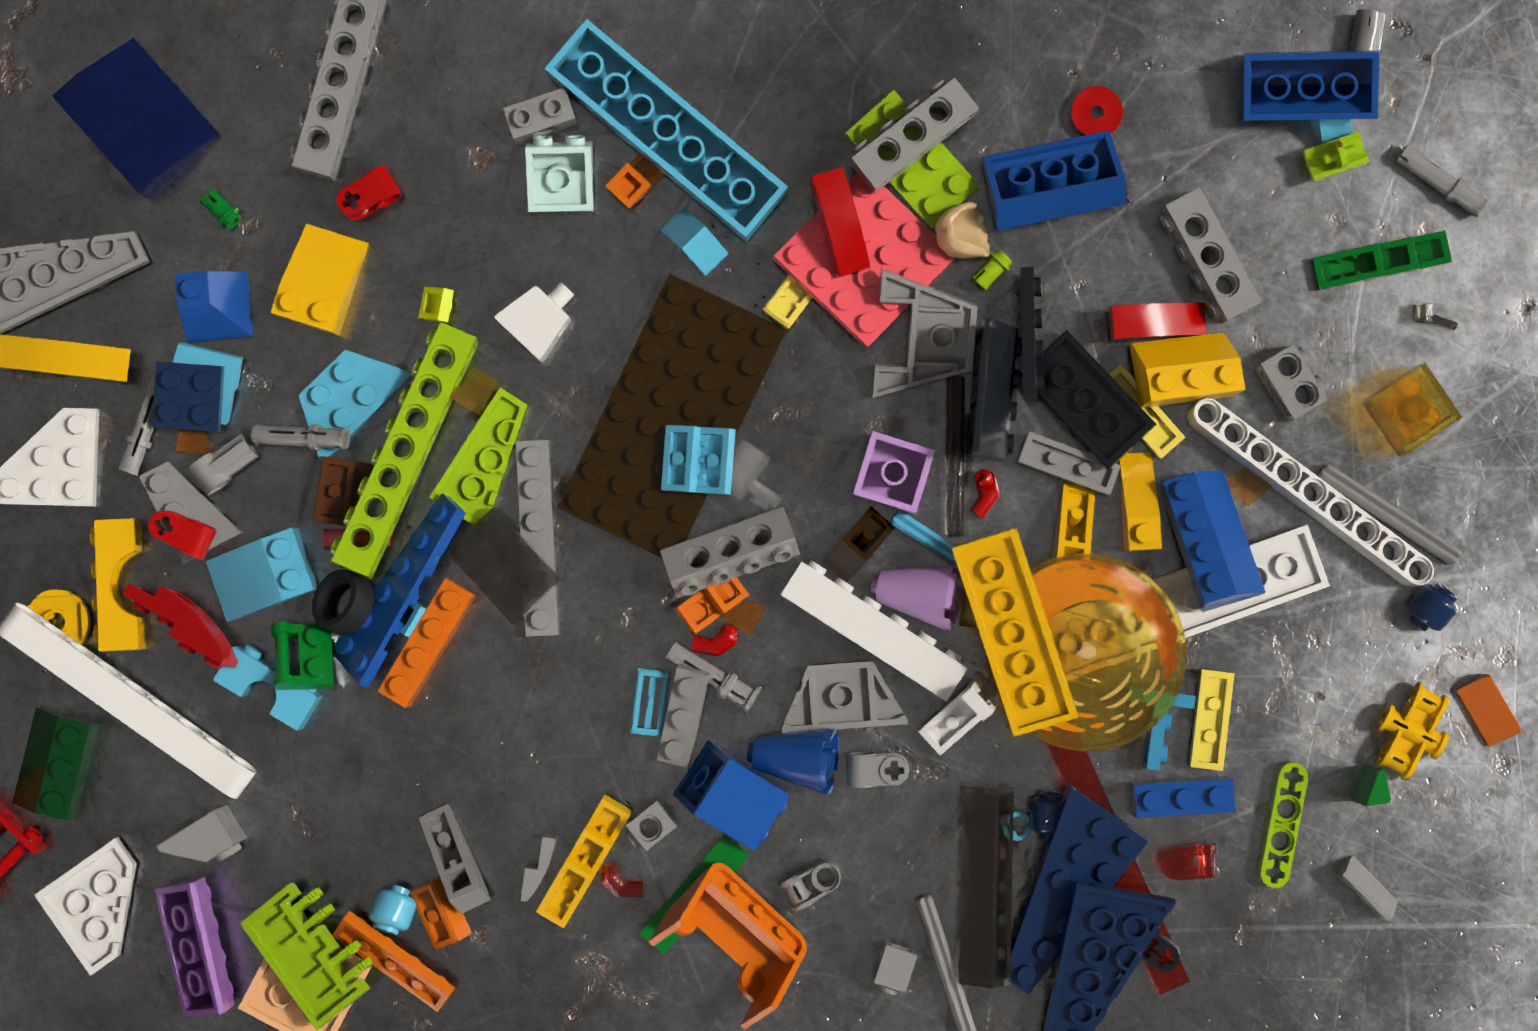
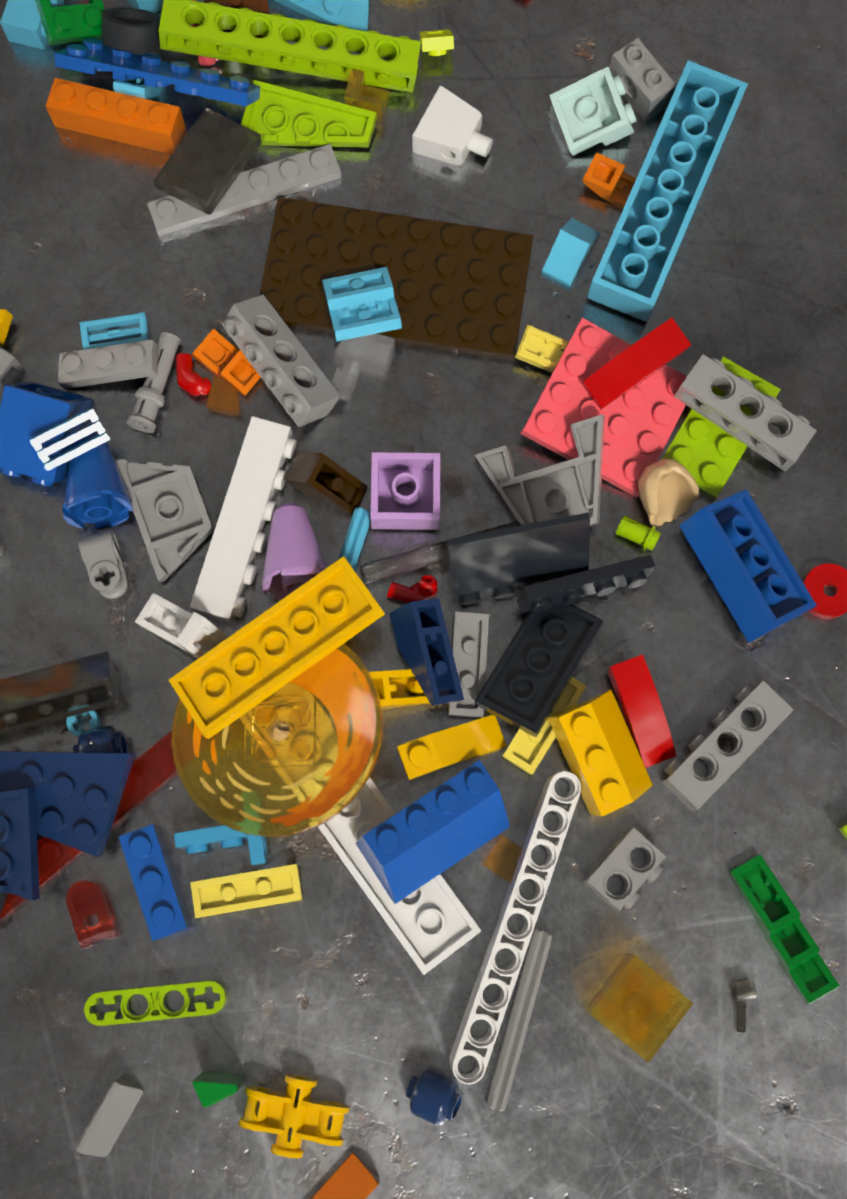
camera: 70 degrees right, 10 degrees down
none -> tile [30,407,110,471]
none -> dark blue slope [389,598,464,706]

